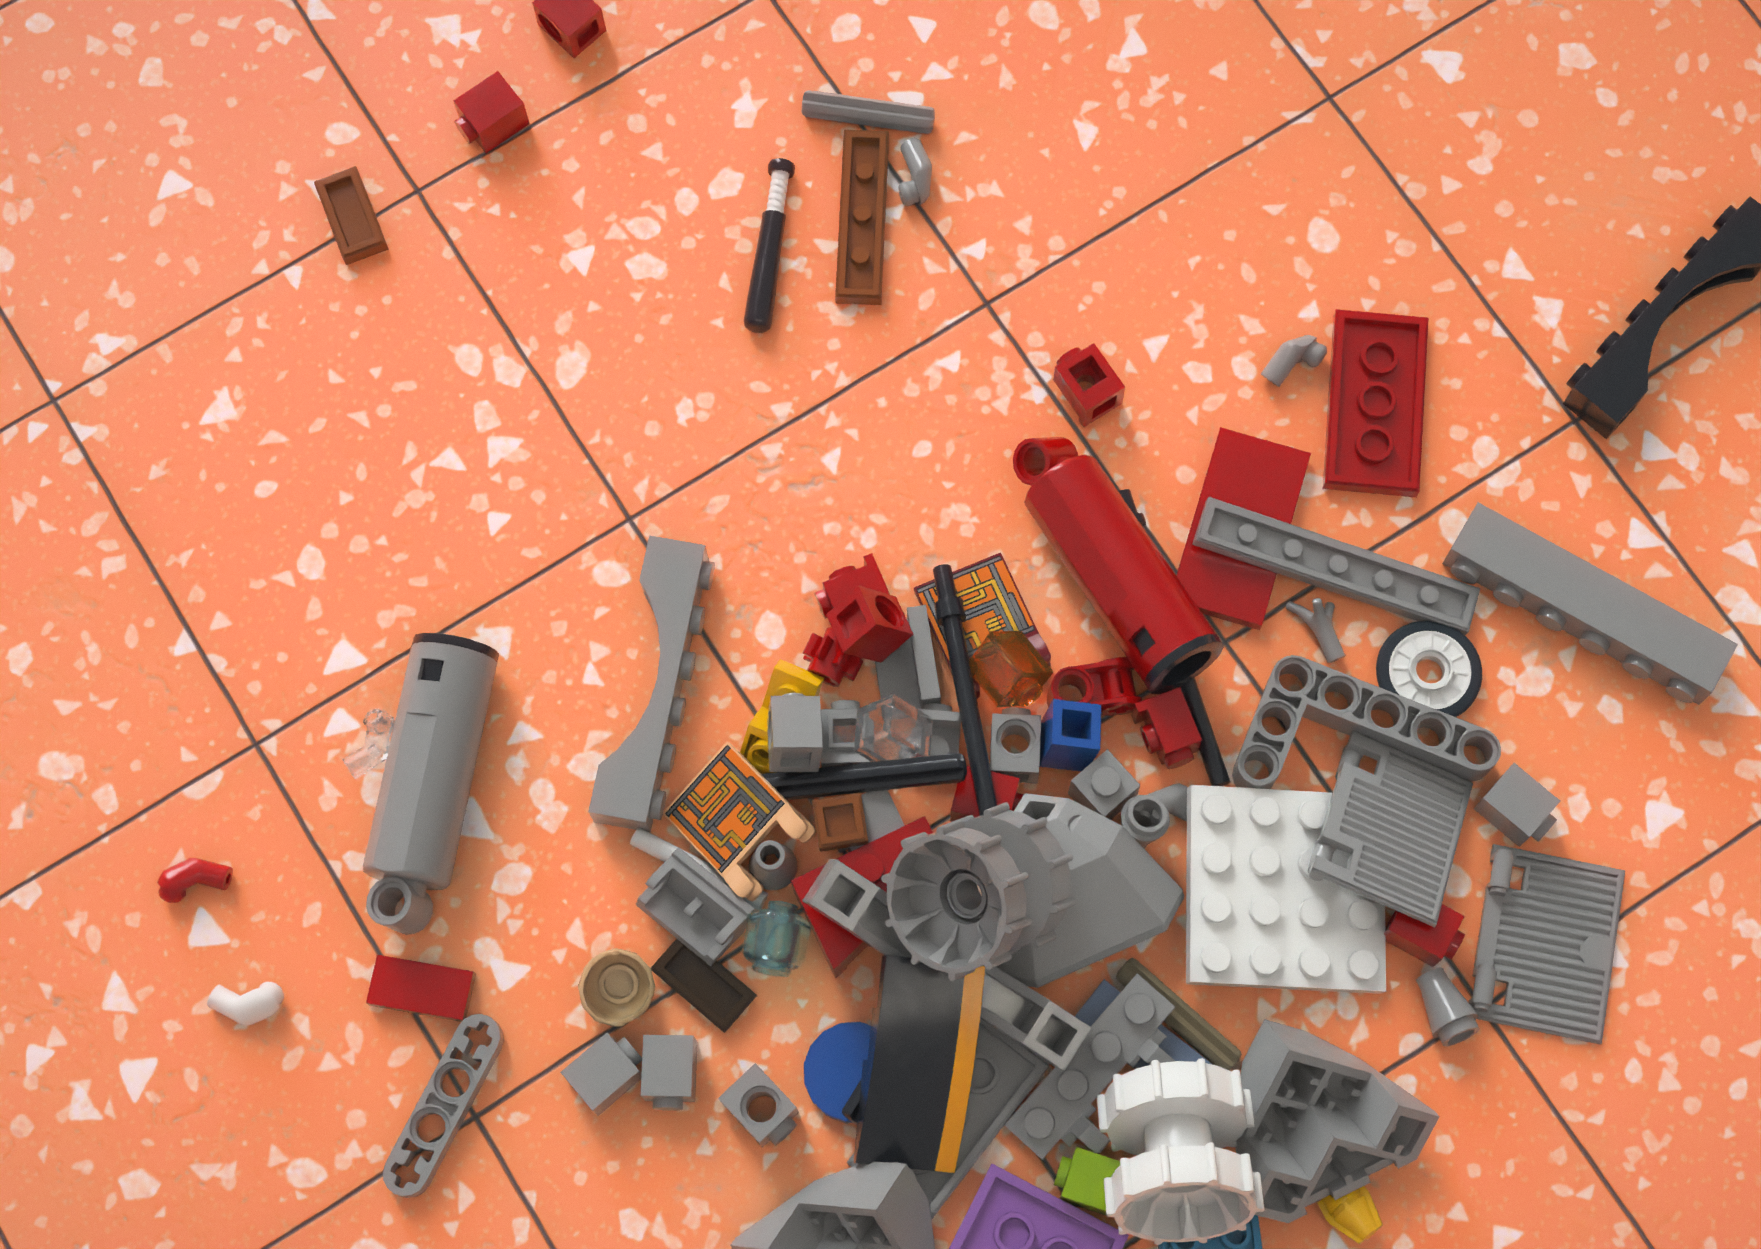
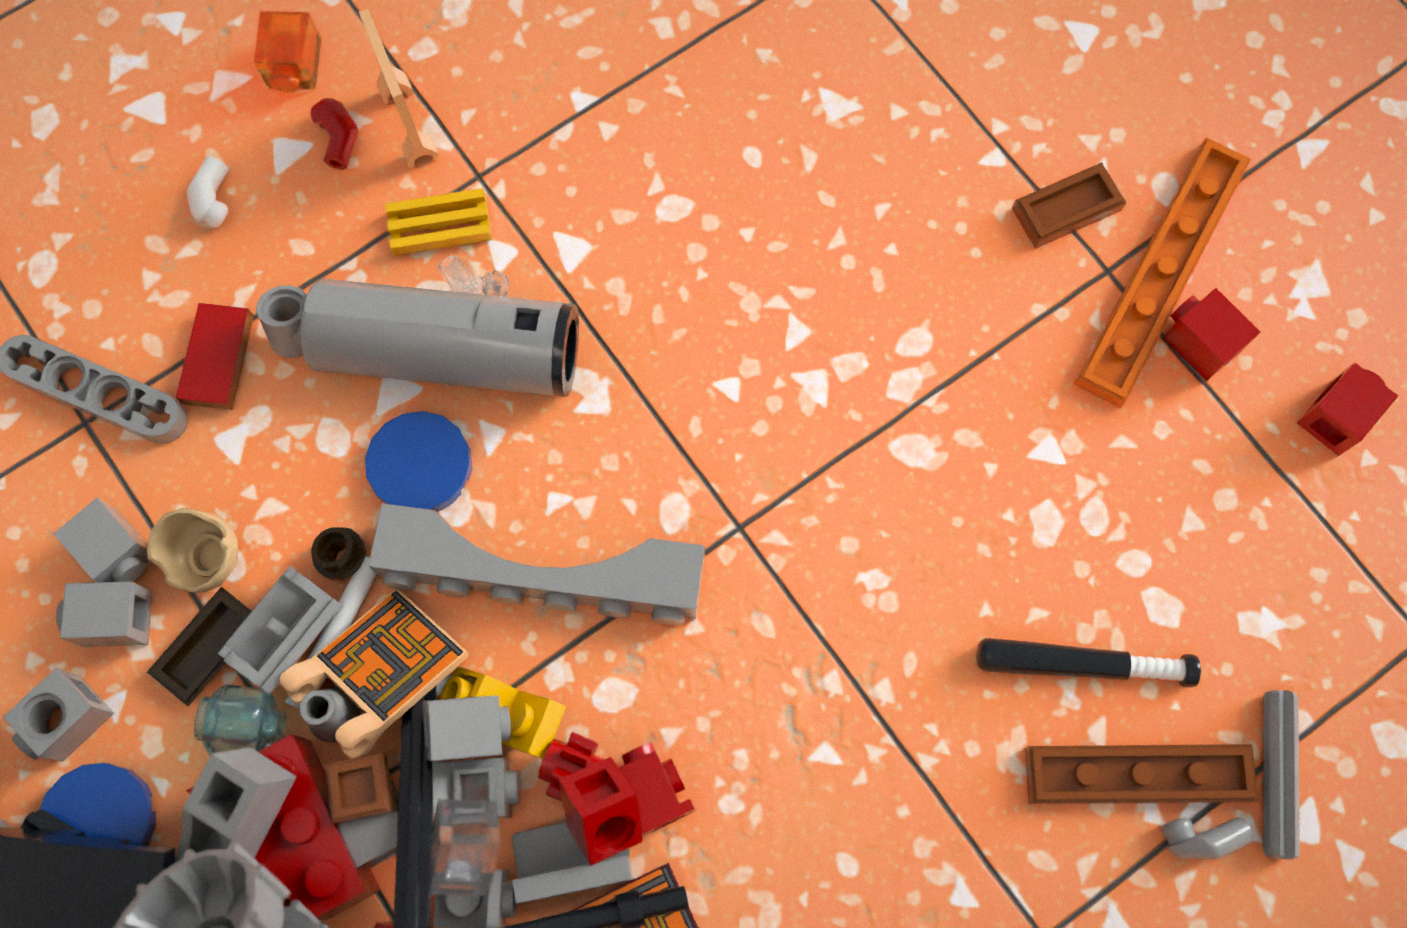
camera: 85 degrees right, 0 degrees up
none -> clear orange brick [253,11,322,93]
none -> dark brown plate [311,527,366,580]
none -> light nougat flag [359,9,439,168]
none -> blue tile [365,411,472,512]
none -> yellow tile [385,188,492,256]
none -> orange tile [1074,137,1251,408]

